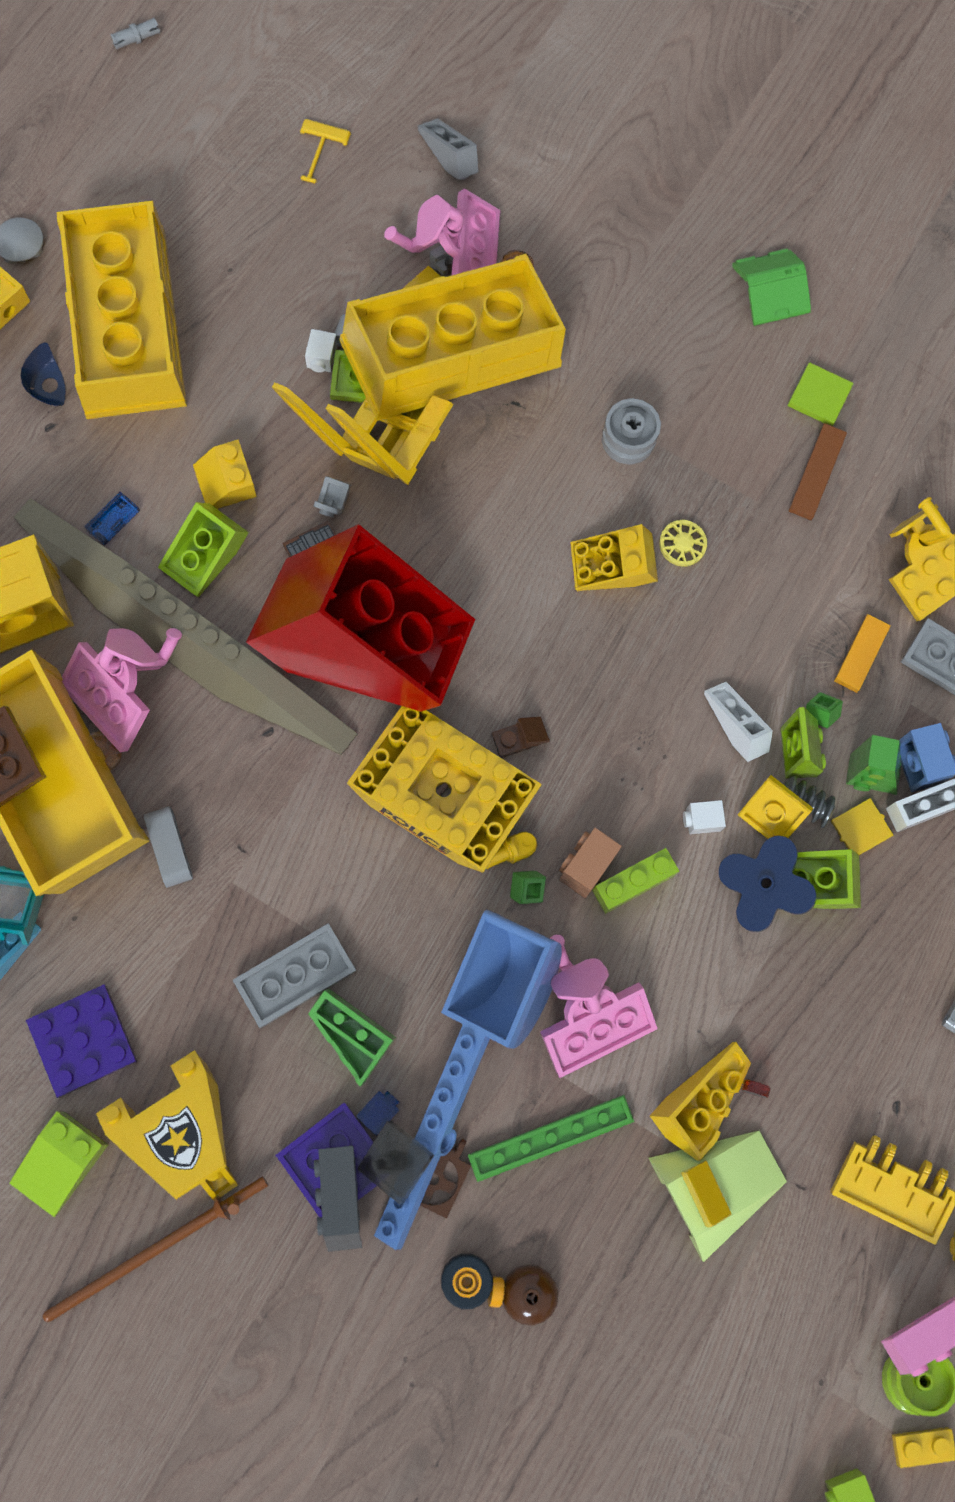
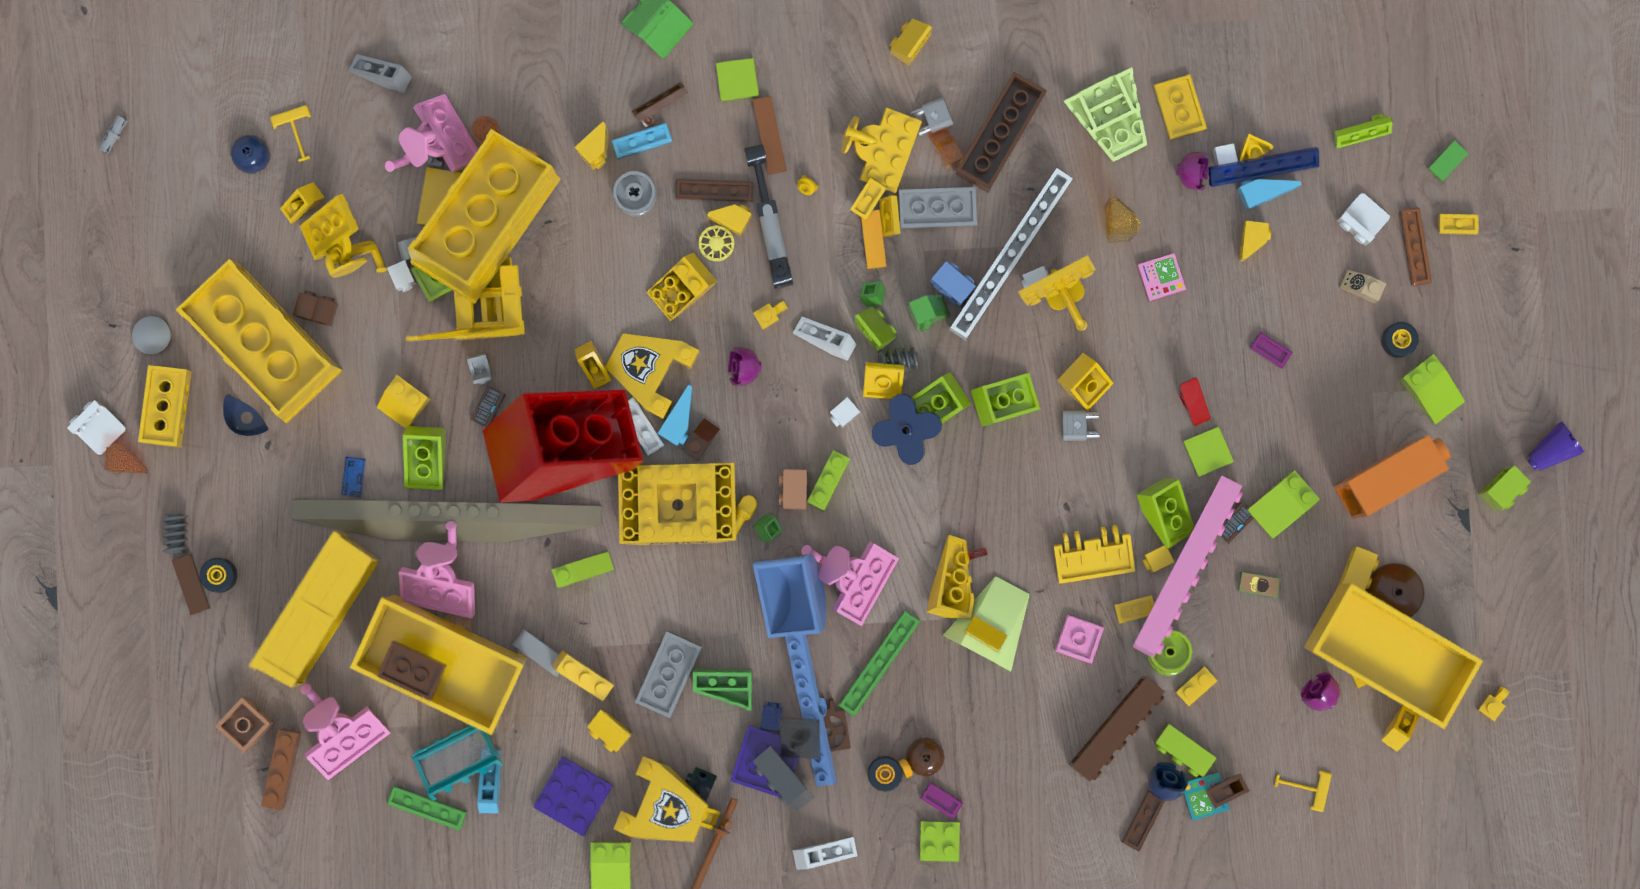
camera: 30 degrees left, 10 degrees up
yellow piece [831,798,894,855] -> none
none -> dark blue cylinder [231,135,270,174]
none -> yellow slope [280,182,324,224]
none -> reddish brown brick [293,291,338,327]
none -> yellow plate [299,194,387,278]
none -> lime slope [552,552,615,588]
none -> yellow brick [552,650,614,701]
none -> yellow slope [574,341,612,389]
none -> yellow slope [575,122,608,170]
none -> yellow slope [587,709,633,752]
none -> yellow wedge [605,333,700,420]
none -> medium azure tile [612,123,672,159]
none -> white tile [628,397,664,456]
none -> reddish brown hinge [631,82,688,127]
none -> medium azure slope [658,385,693,447]
none -> reddish brown tile [676,179,753,202]
none -> black brick [685,767,717,801]
none -> yellow slope [707,204,752,236]
none -> magenta cylinder [728,347,762,386]
none -> piece [744,144,793,289]
none -> yellow plate [753,301,788,330]
none -> white slope [793,837,857,870]
none -> yellow plate [797,175,819,195]
none -> yellow plate [850,177,887,220]
none -> yellow plate [879,196,901,237]
none -> magenta tile [920,782,963,819]
none -> lime plate [920,821,960,862]
none -> lime slope [971,373,1040,427]
none -> bright pink tile [1055,615,1104,664]
none -> reddish brown brick [1068,676,1165,782]
none -> yellow plate [1114,595,1154,624]

